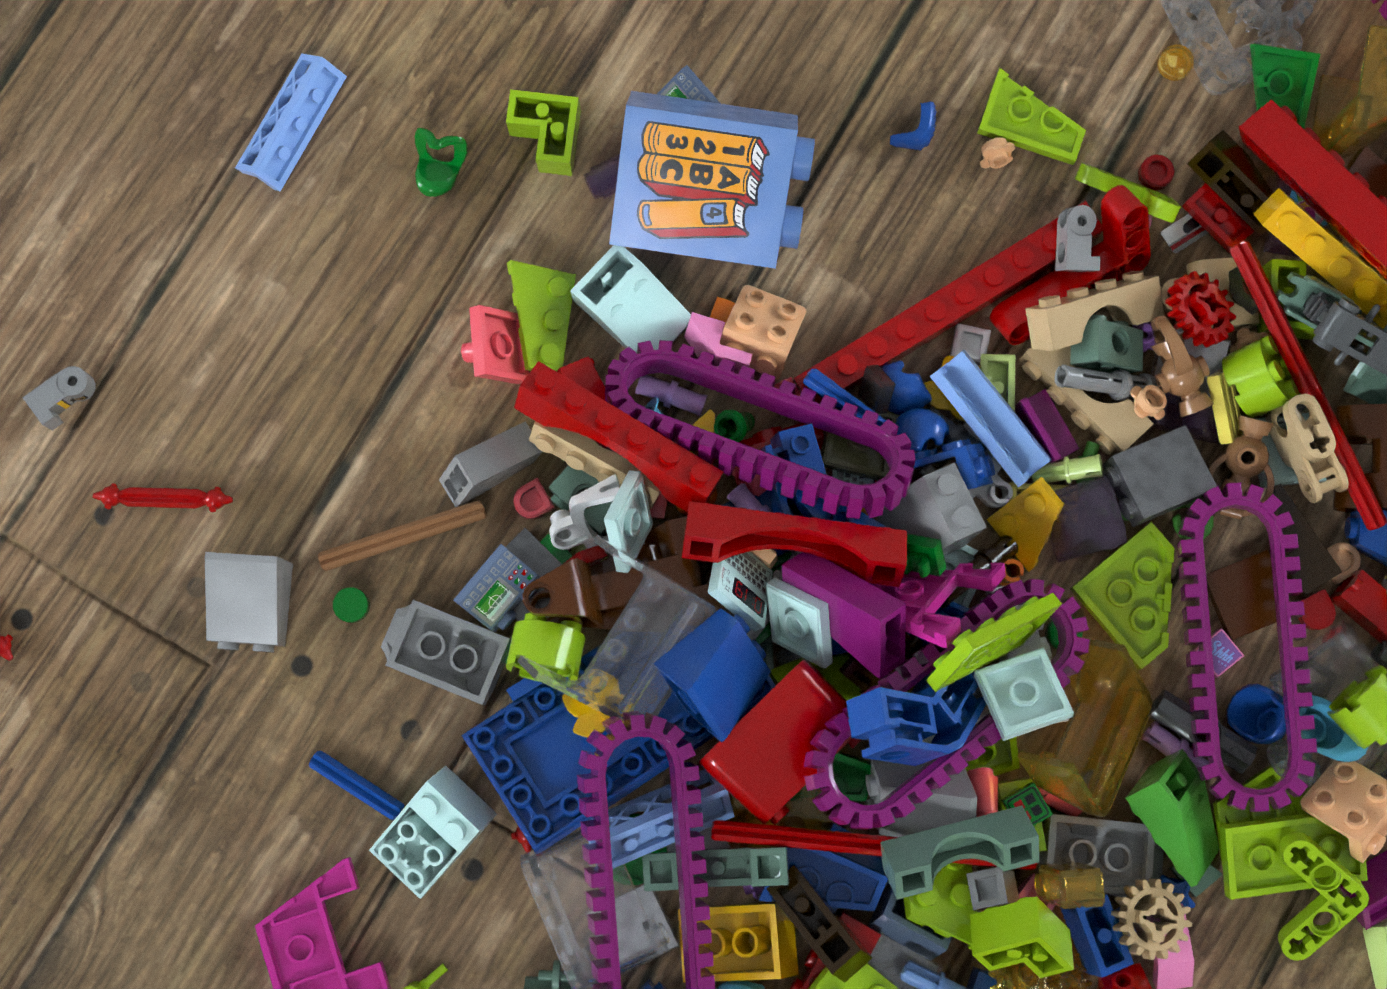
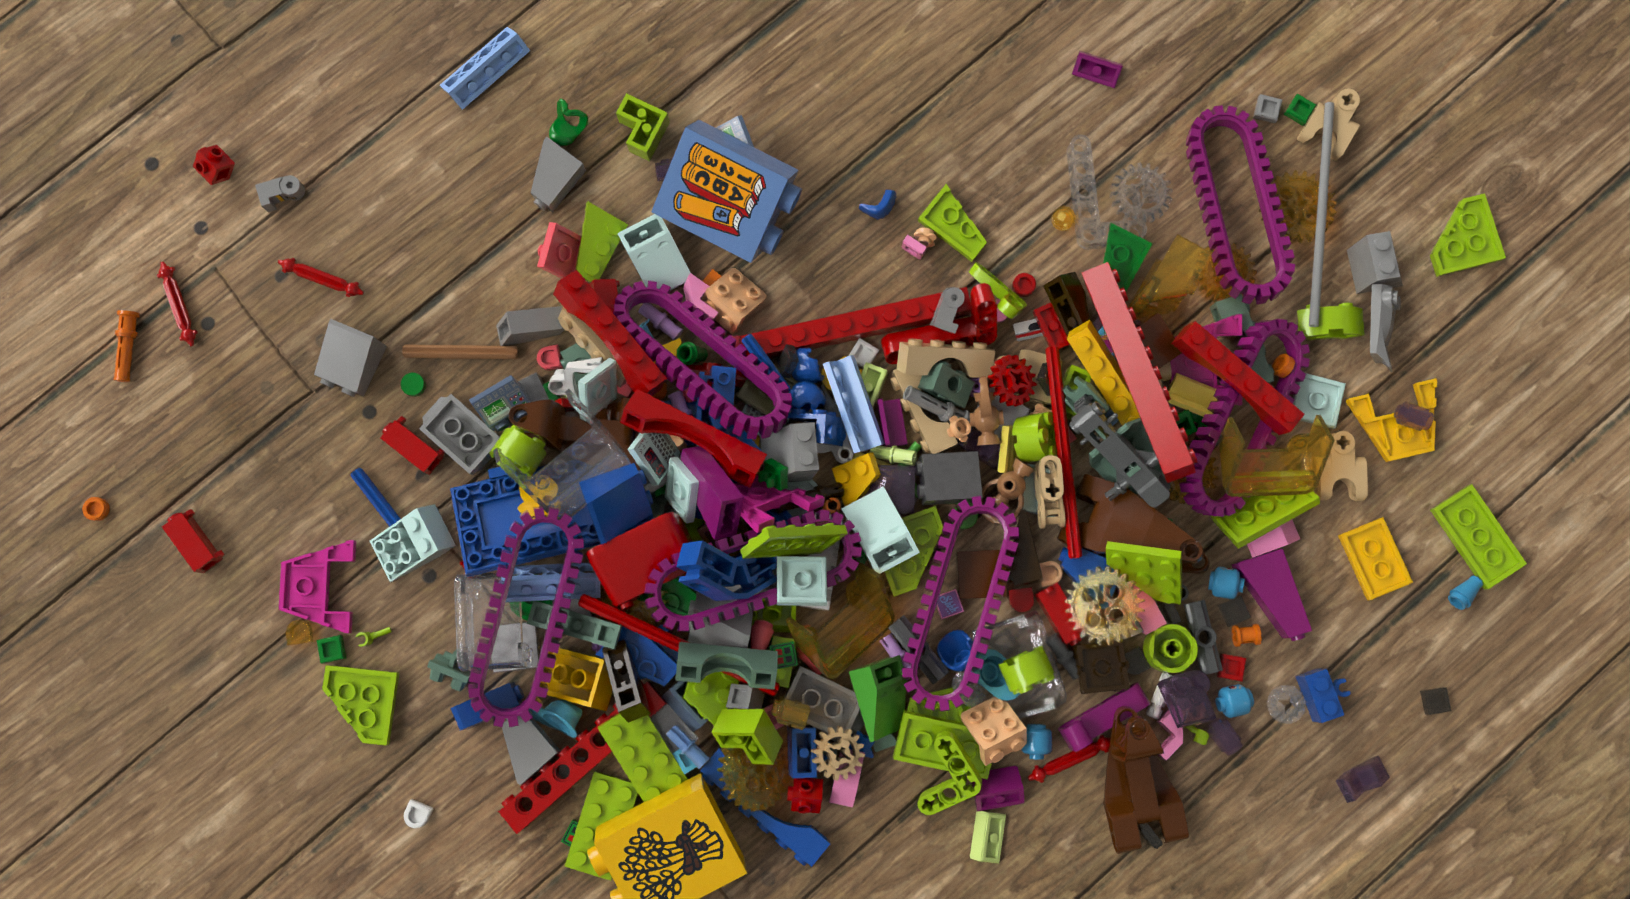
camera: 20 degrees right, 0 degrees up
none -> red brick [162,509,225,573]
none -> red brick [380,416,445,475]
none -> light grey slope [531,137,586,213]
none -> light aqua slope [841,486,920,575]
none -> bright pink tile [902,235,927,260]

